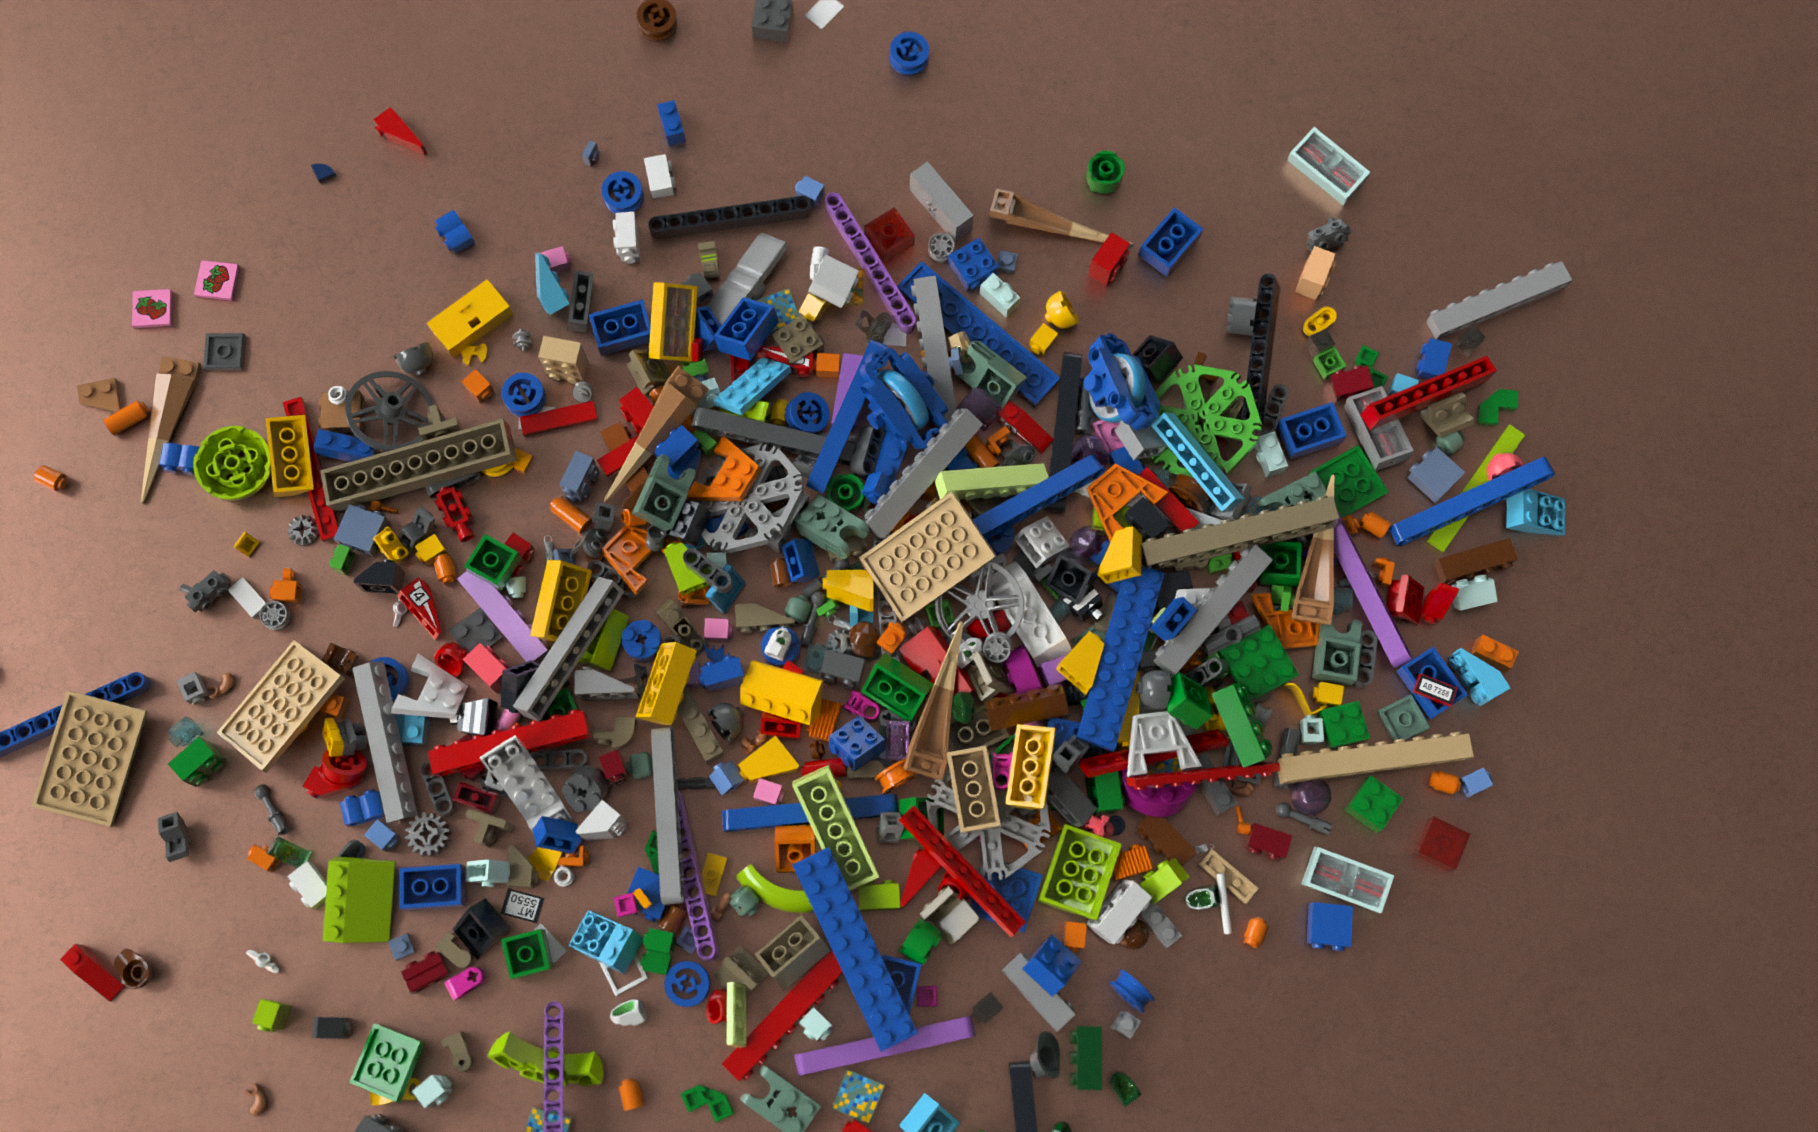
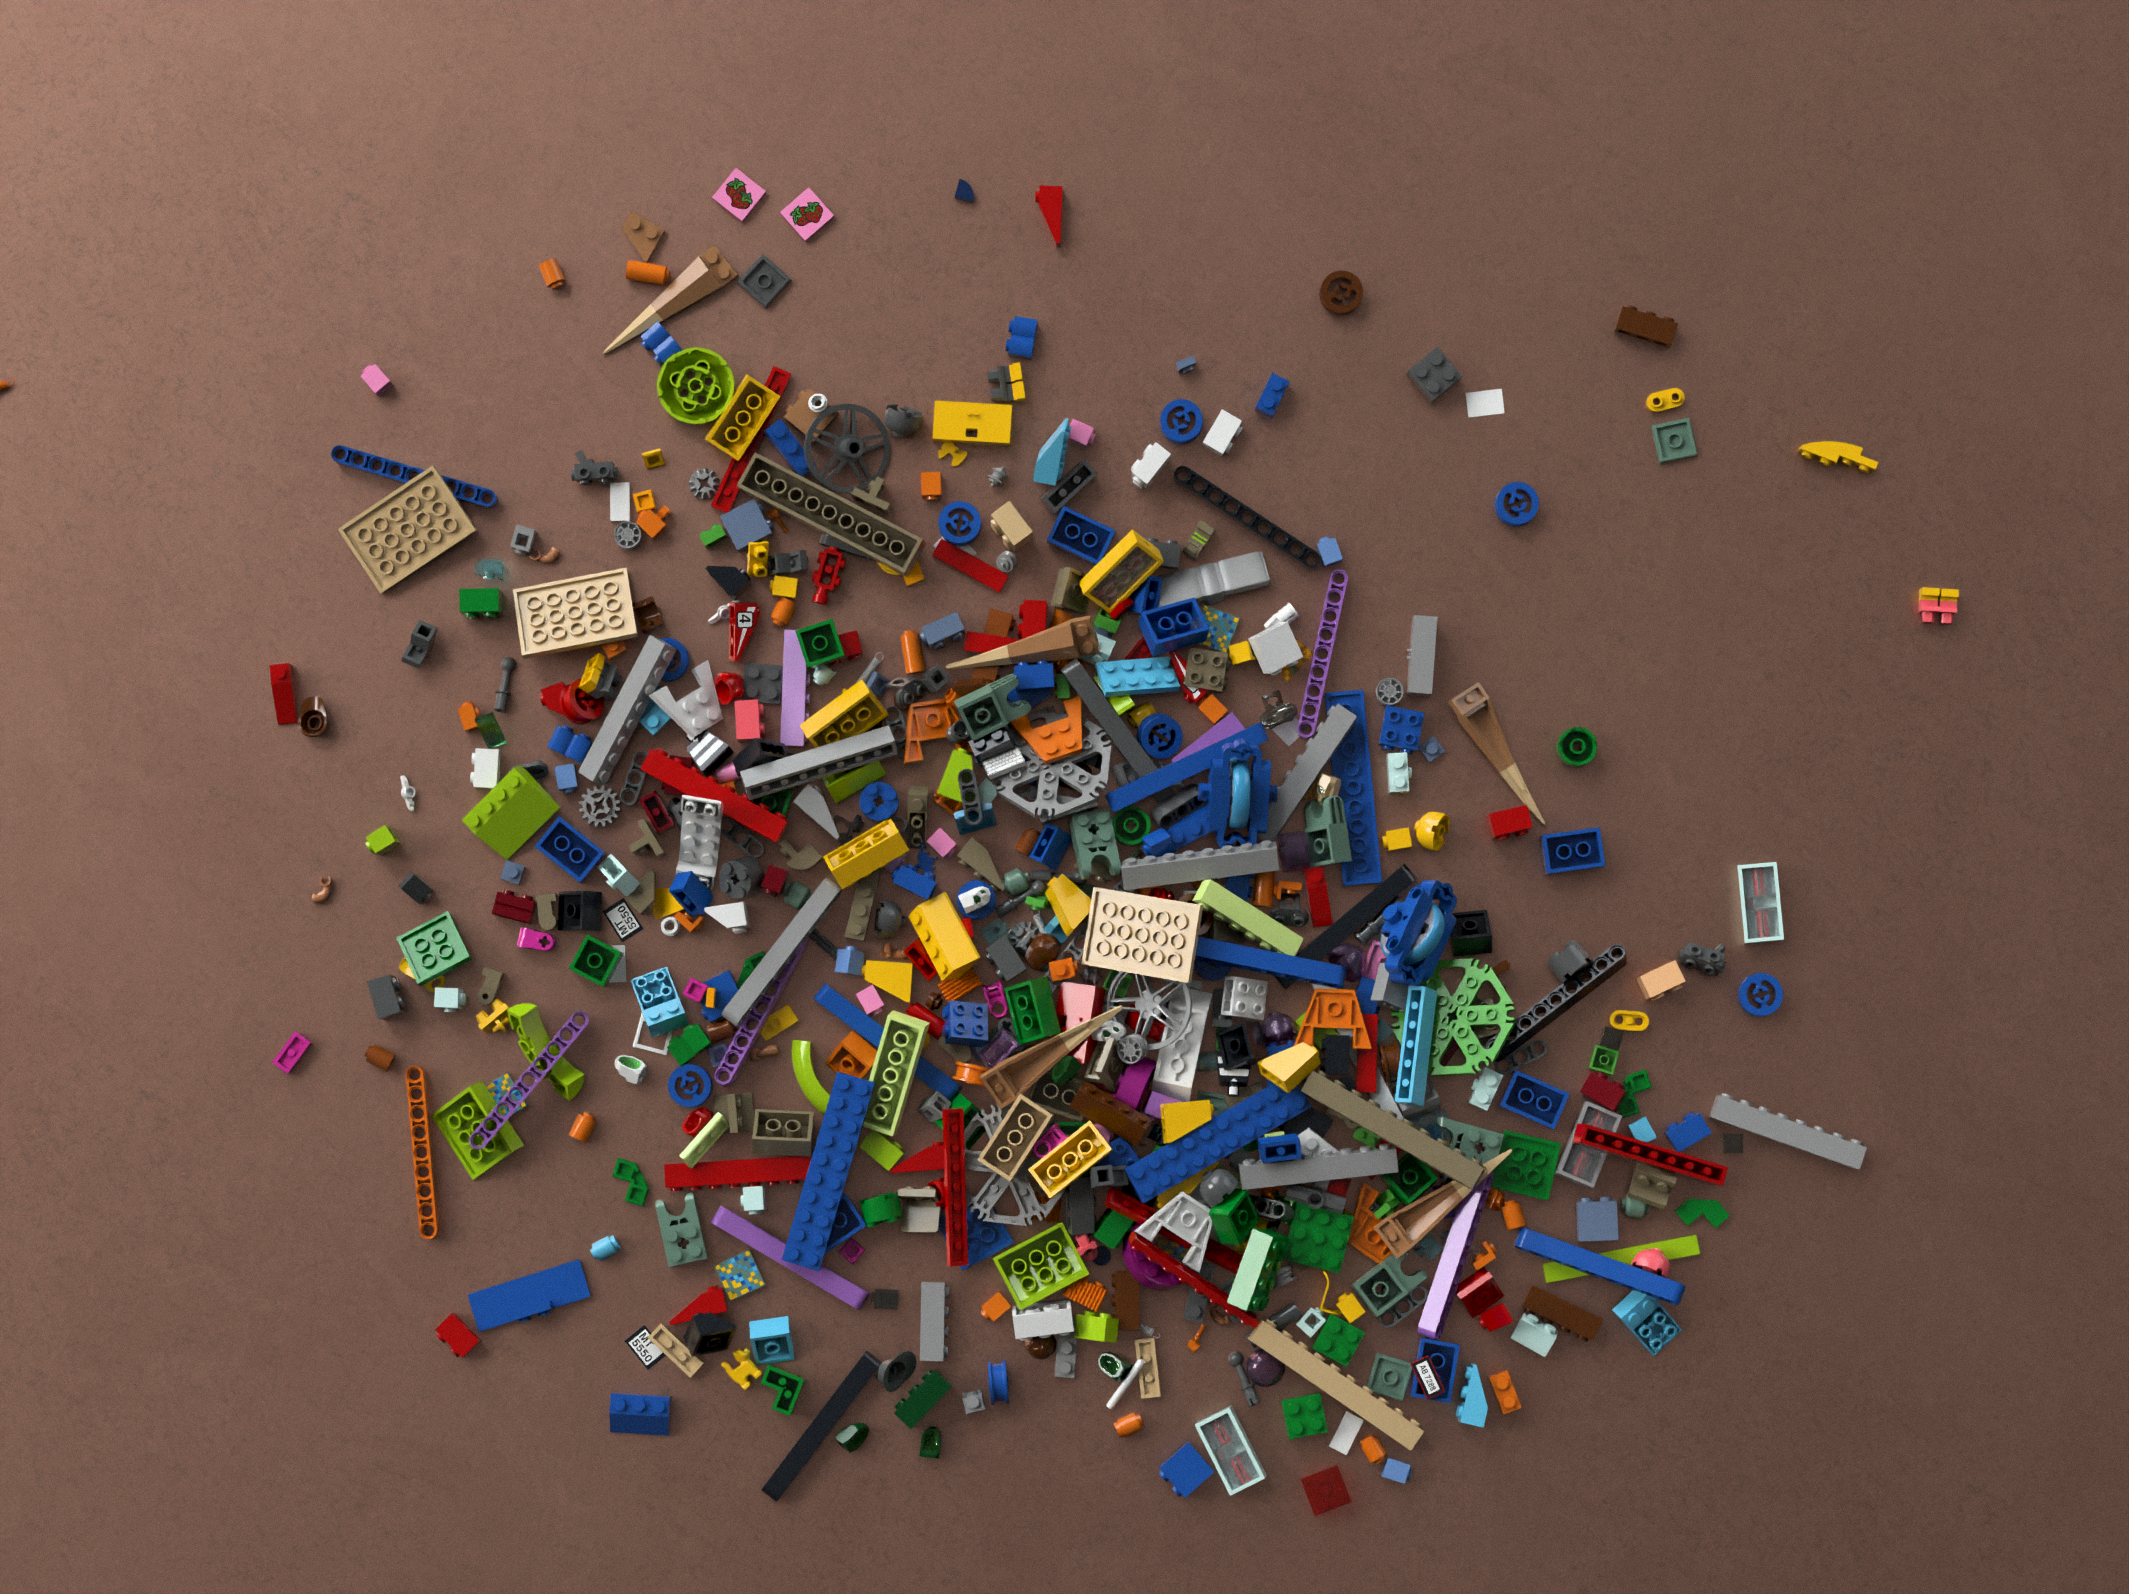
camera: 50 degrees right, 10 degrees up
sand green head [730,886,760,917] -> none
clear red brick [864,207,915,263] -> none
sand blue plate [948,348,963,375] -> none
blue brick [1022,934,1082,997] -> none
dark red brick [1245,823,1293,862] -> none
none -> yellow hips [476,999,510,1034]
none -> light orange tile [633,489,656,513]
none -> white tile [982,748,1026,780]
none -> dark grey hips [987,362,1026,403]
none -> white tile [1329,1411,1364,1455]
none -> blue wheel [1738,973,1783,1016]

